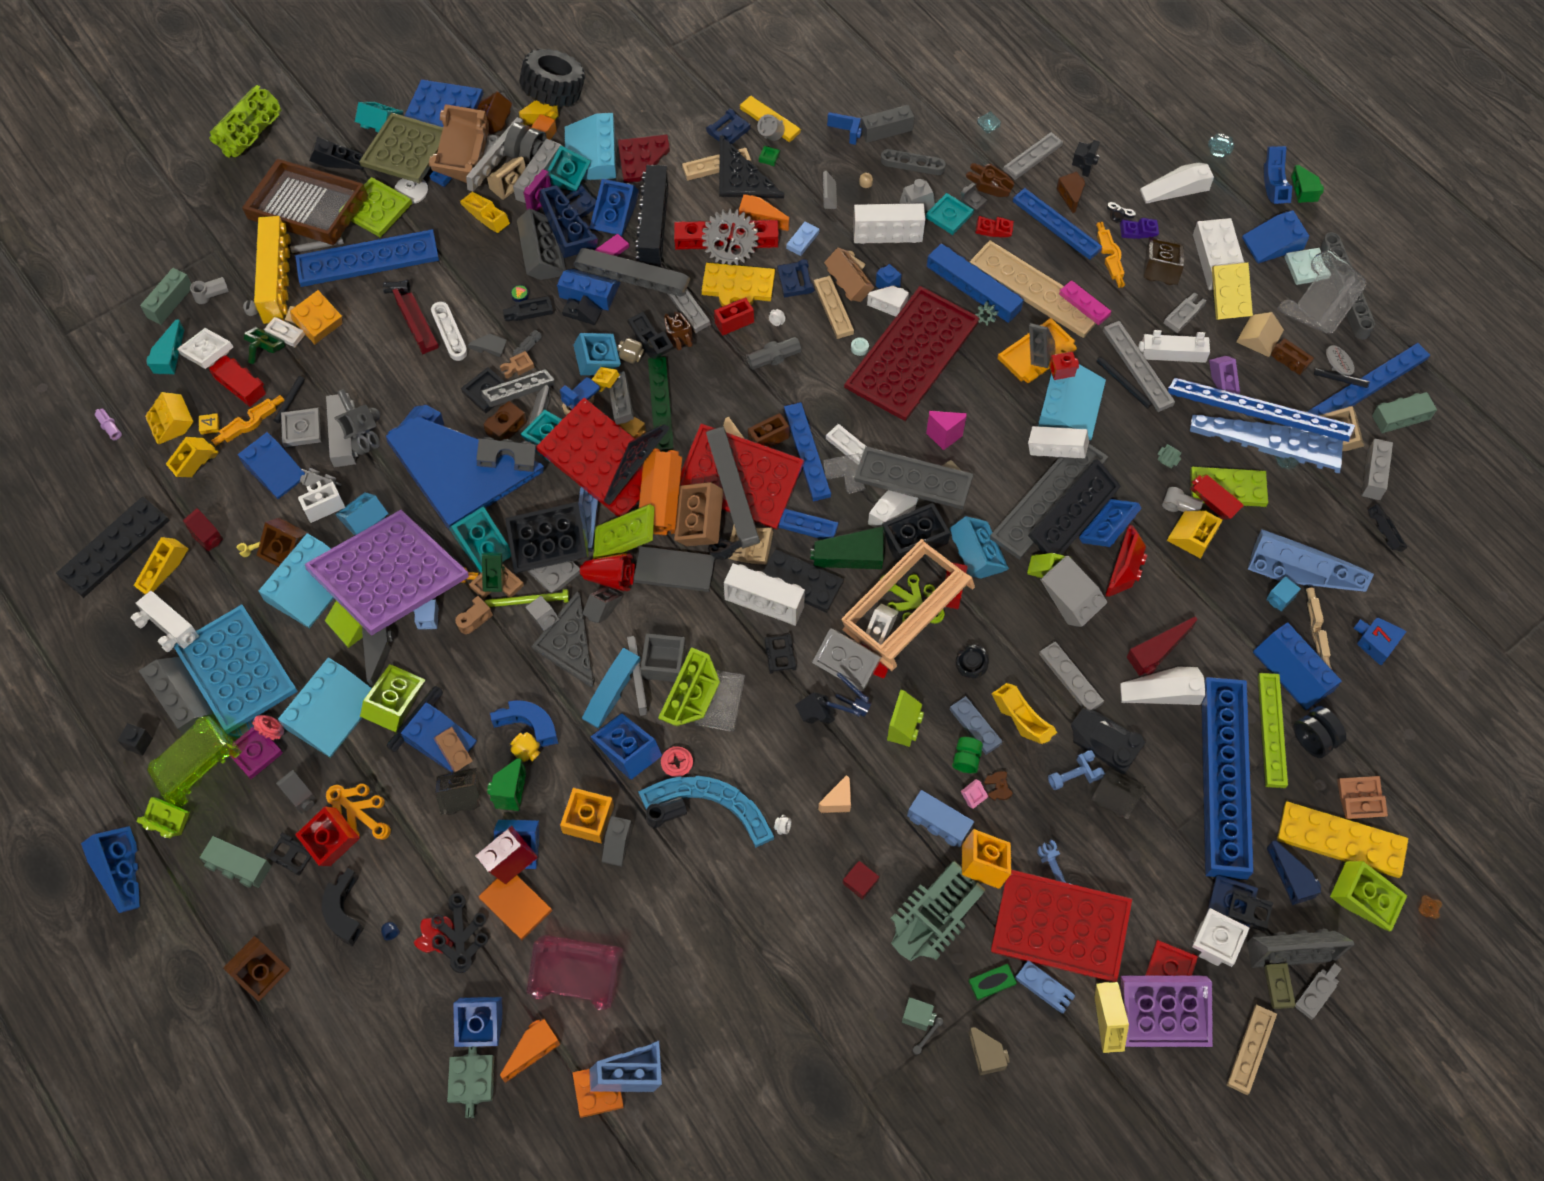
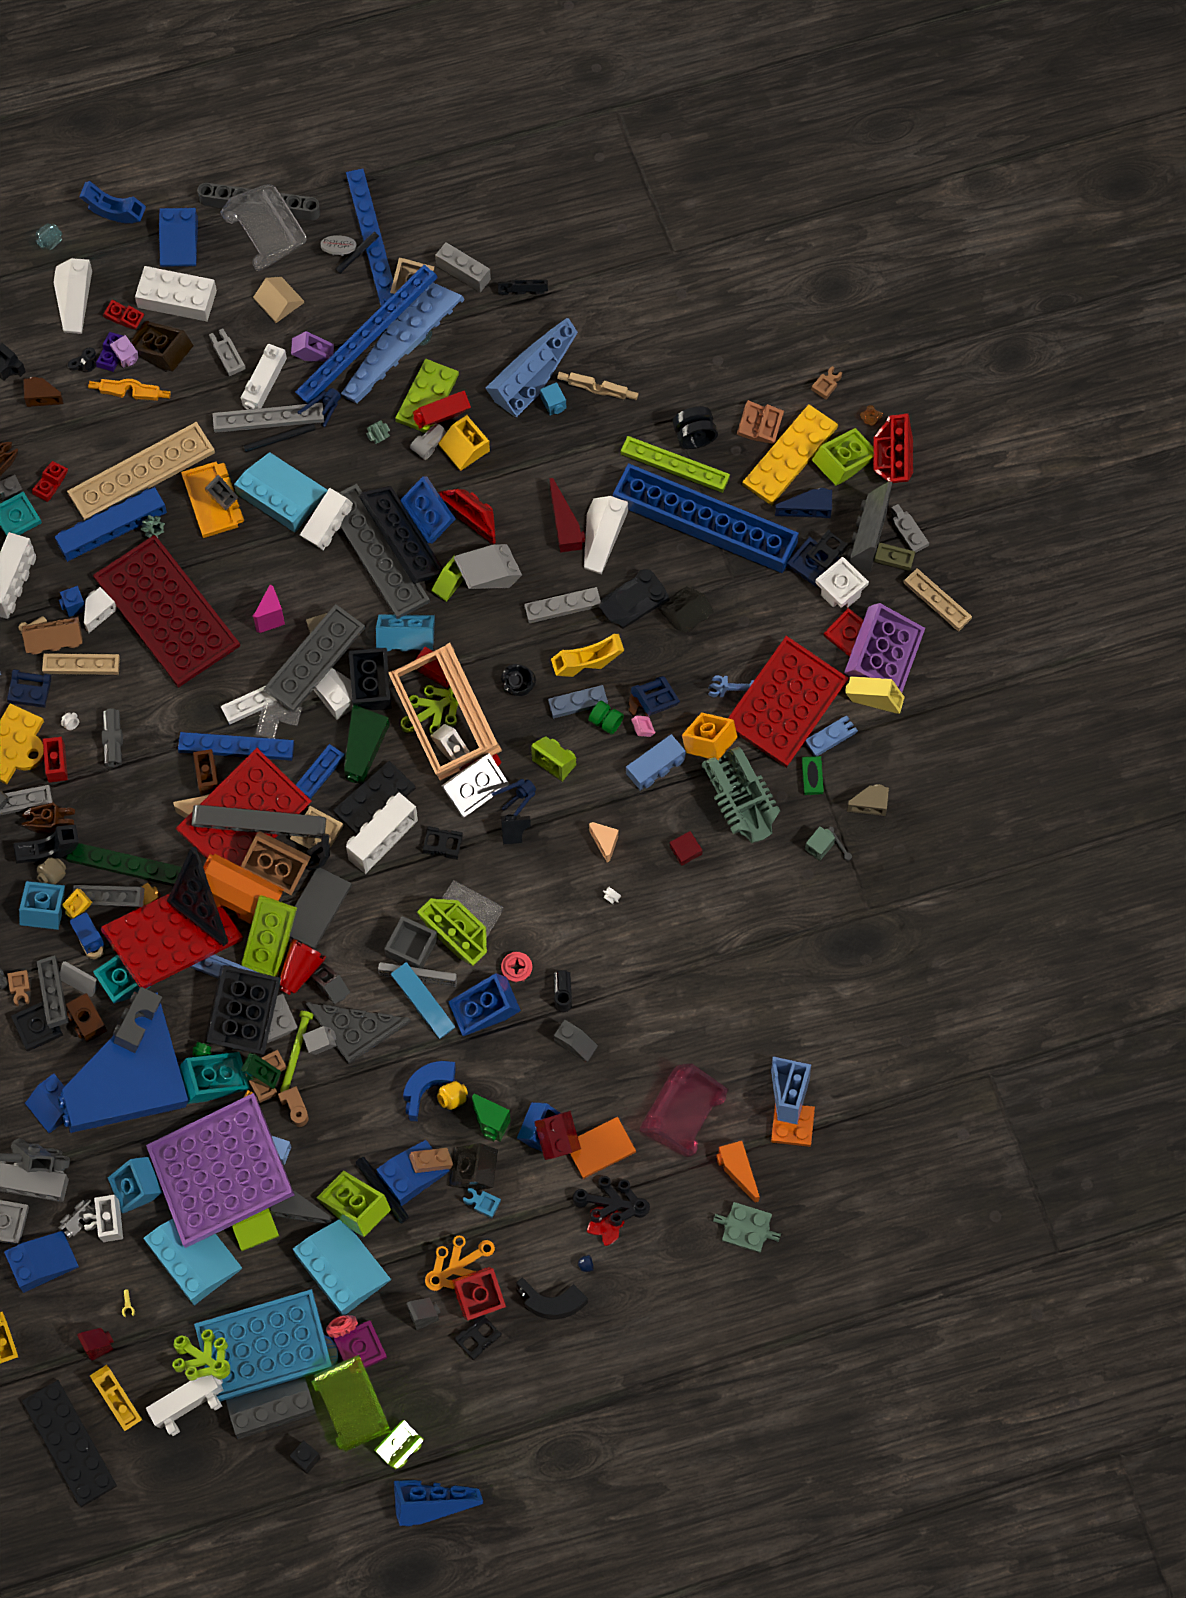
camera: 70 degrees left, 5 degrees up
sand green brick [200,836,272,888] -> none
reddish brown slope [223,936,290,1002] -> none
reddish brown slope [256,518,310,567] -> none
blue slope [453,997,503,1047] -> none
light orange brick [560,788,614,844] -> none
dark azure plate [638,776,774,848] -> none
light aqua tile [851,338,869,356] -> none
blue plate [1013,188,1102,260] -> none
medium blue bar [1048,750,1105,790] -> none
red brick [1049,352,1079,380] -> none
dark pink plate [1059,280,1111,325] -> none
light yellow plate [1212,263,1253,320] -> none
blue slope [1253,623,1342,711] -> none
reddish brown bracket [1270,338,1314,375] -> none
light aqua plate [1285,248,1331,285] -> none
green slope [1291,165,1324,203] -> none
blue torso [1353,618,1407,665] -> none
sand green brick [1372,392,1437,433] -> none
none -> red slope [103,300,145,330]
none -> lavender bracket [110,335,138,368]
none -> lime plant [172,1329,230,1381]
none -> green plate [193,1042,212,1057]
none -> dark blue plant [297,388,341,427]
none -> dark azure plate [463,1188,501,1218]
none -> dark blue plate [631,676,680,716]
none -> medium nougat plate [811,366,842,399]
none -> red wedge [874,414,913,483]

